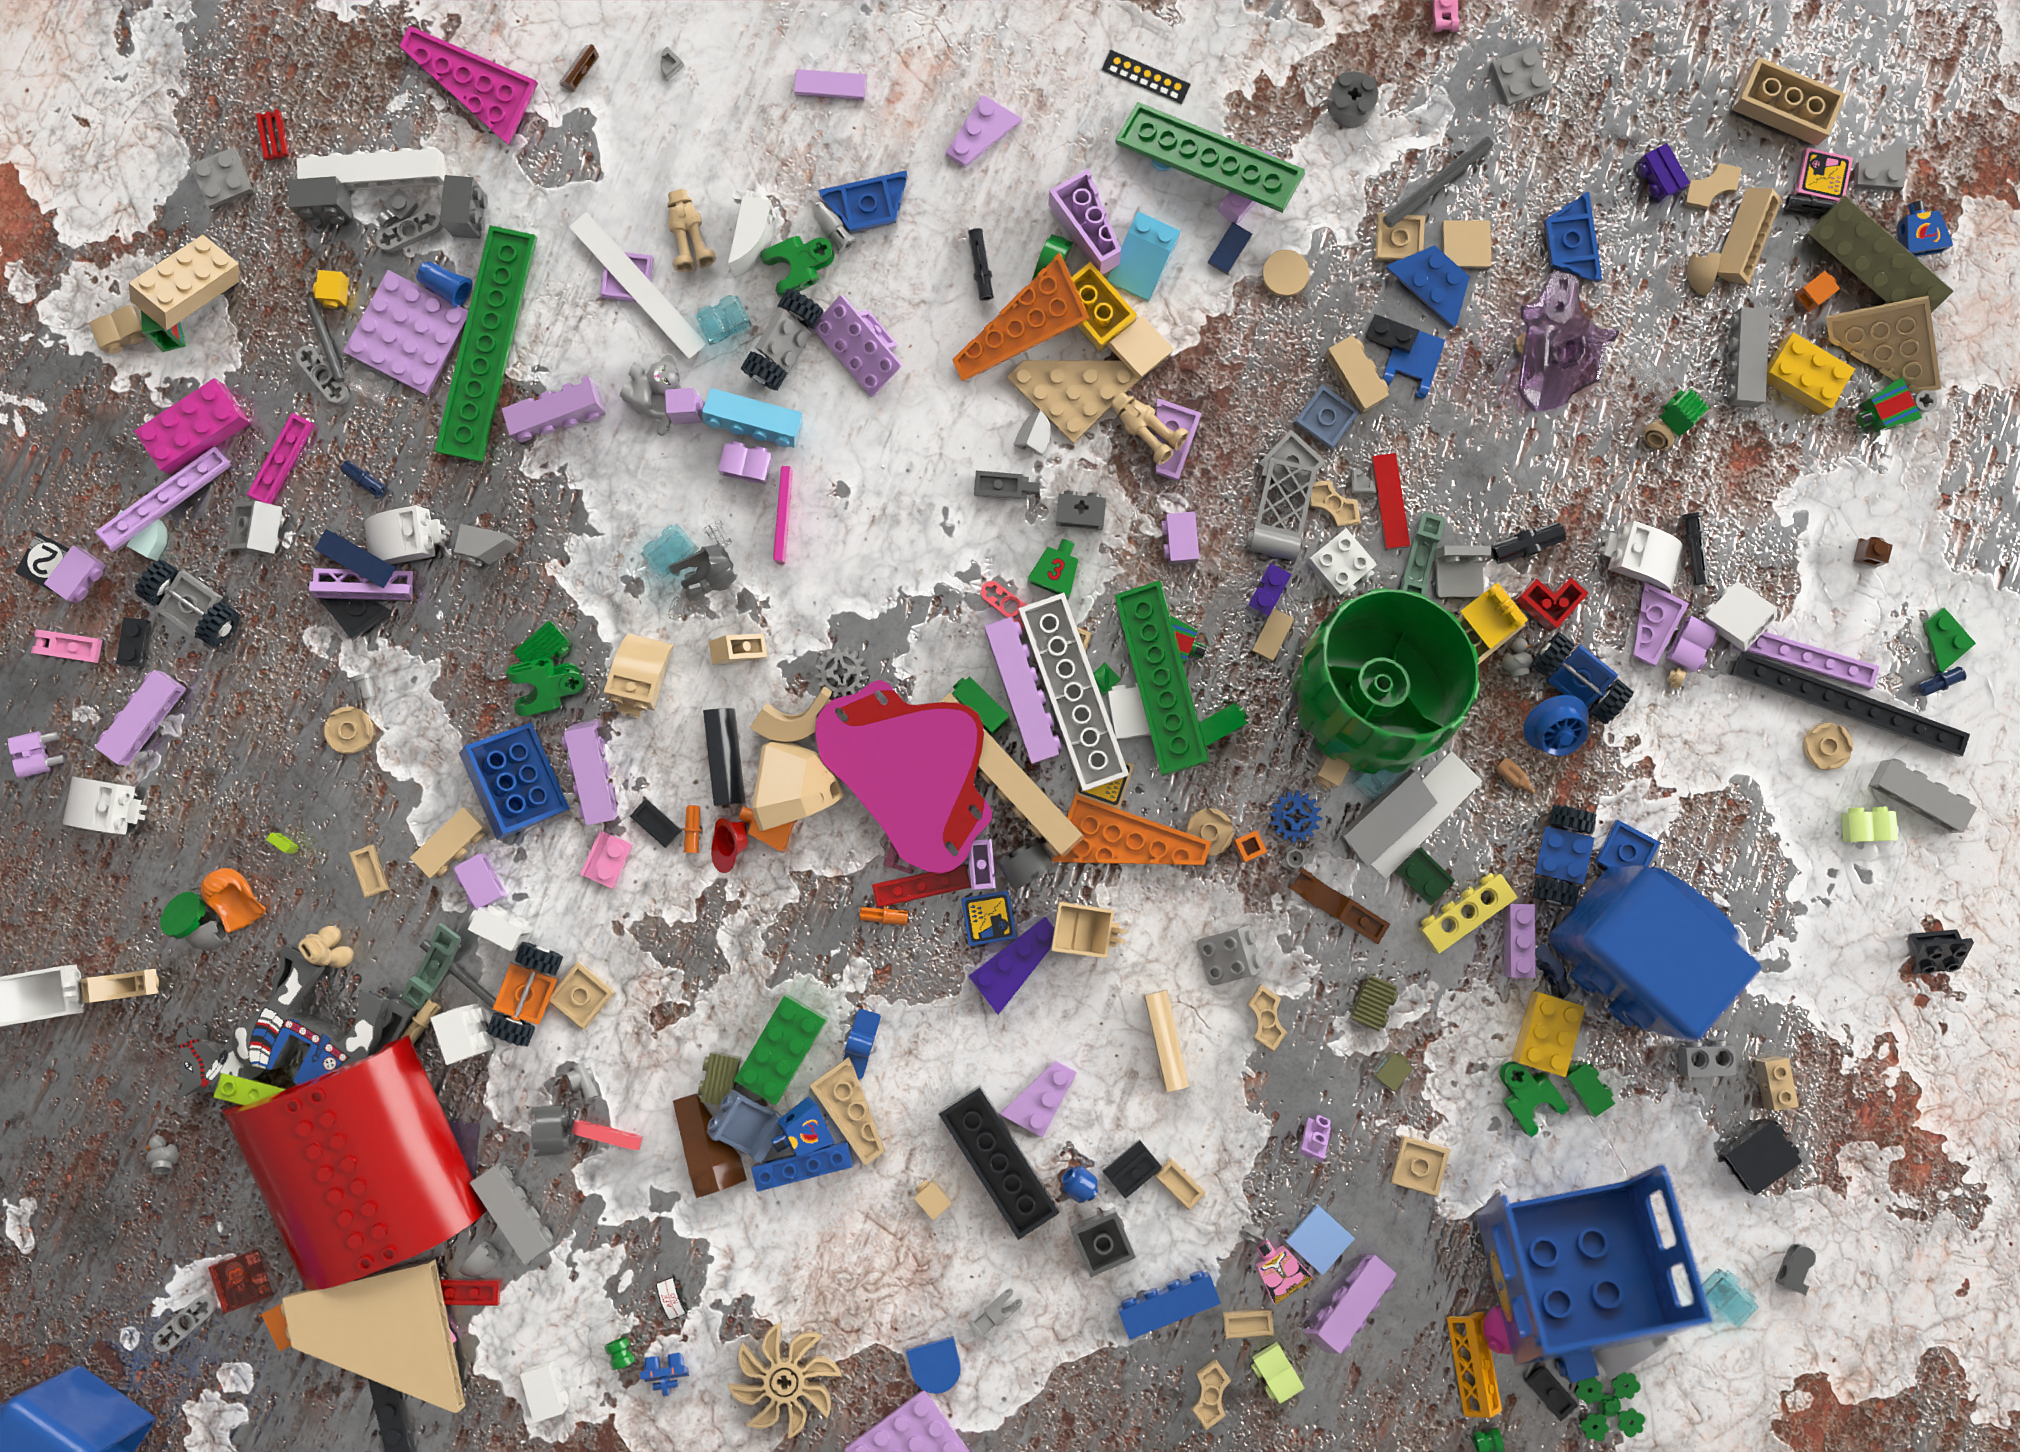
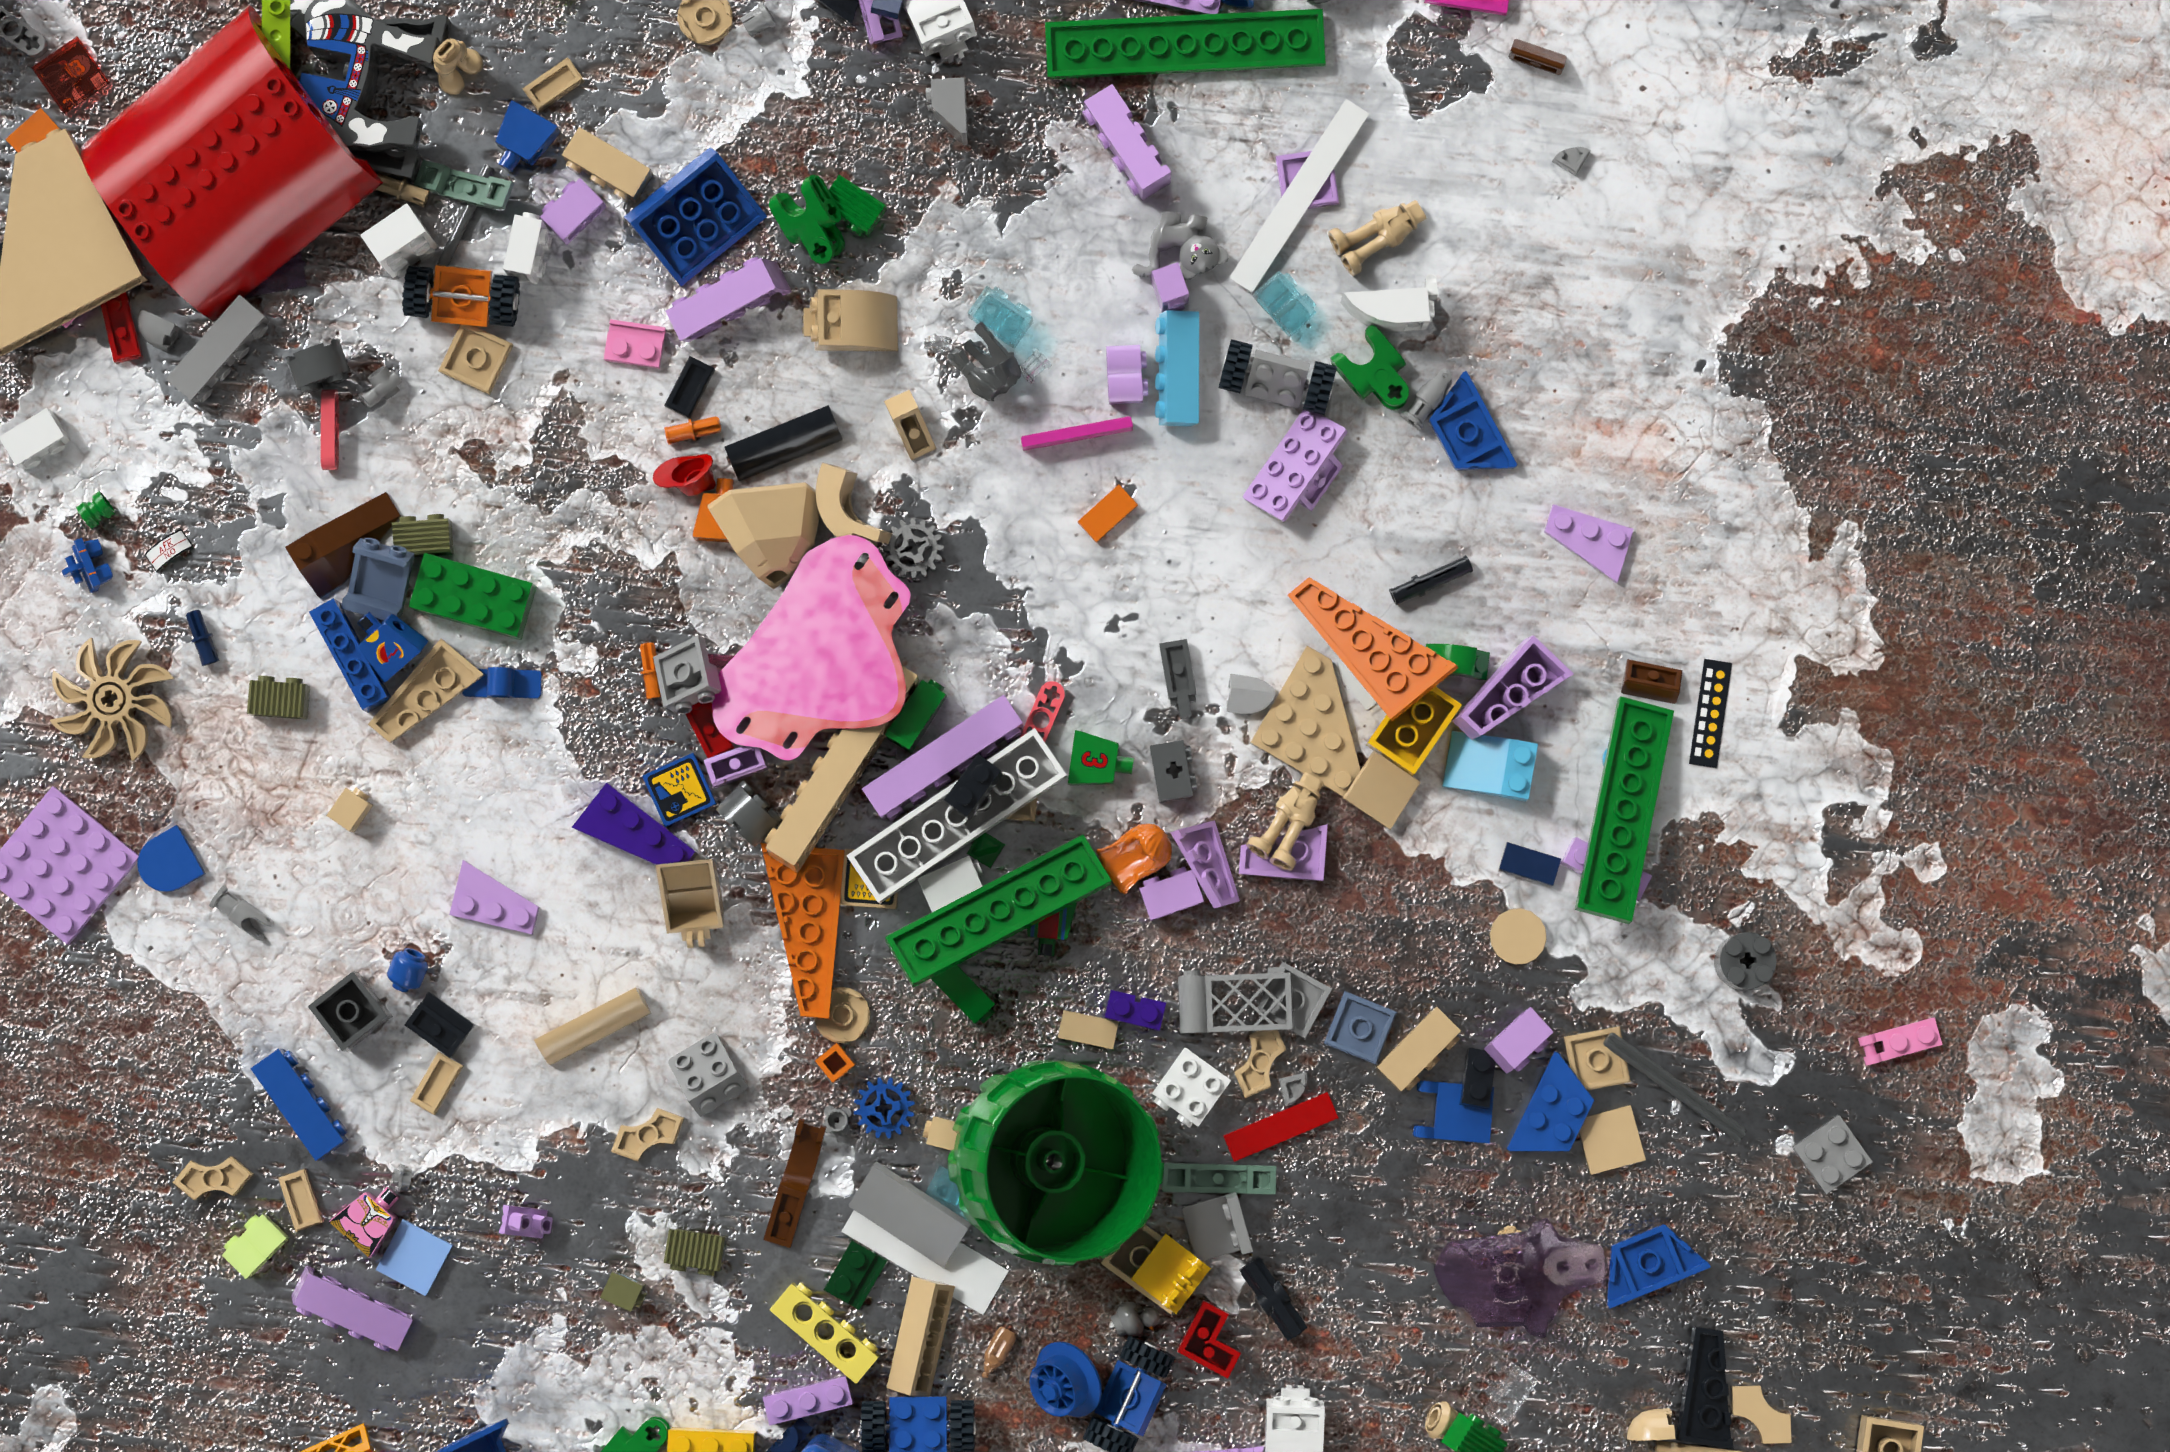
camera: 80 degrees right, 0 degrees up
lavender tile [794,69,866,100] -> none
black brick [939,1085,1060,1240] -> none
tan tile [1389,1135,1450,1197] -> none
dark purple brick [1637,143,1691,202] -> none
none -> dark blue axle [186,610,220,666]
none -> olive brick [247,676,310,720]
none -> blue torso [495,100,561,172]
none -> light grey plate [653,635,722,714]
none -> tan brick [886,1276,955,1397]
none -> black brick [944,754,1003,821]
none -> orange tile [1077,484,1138,543]
none -> orange piece [1096,824,1172,895]
none -> lavender wing [1170,820,1240,909]
none -> lavender brick [1484,1007,1553,1074]
none -> reddish brown slope [1621,659,1683,704]
none -> black wing [1676,1326,1734,1449]

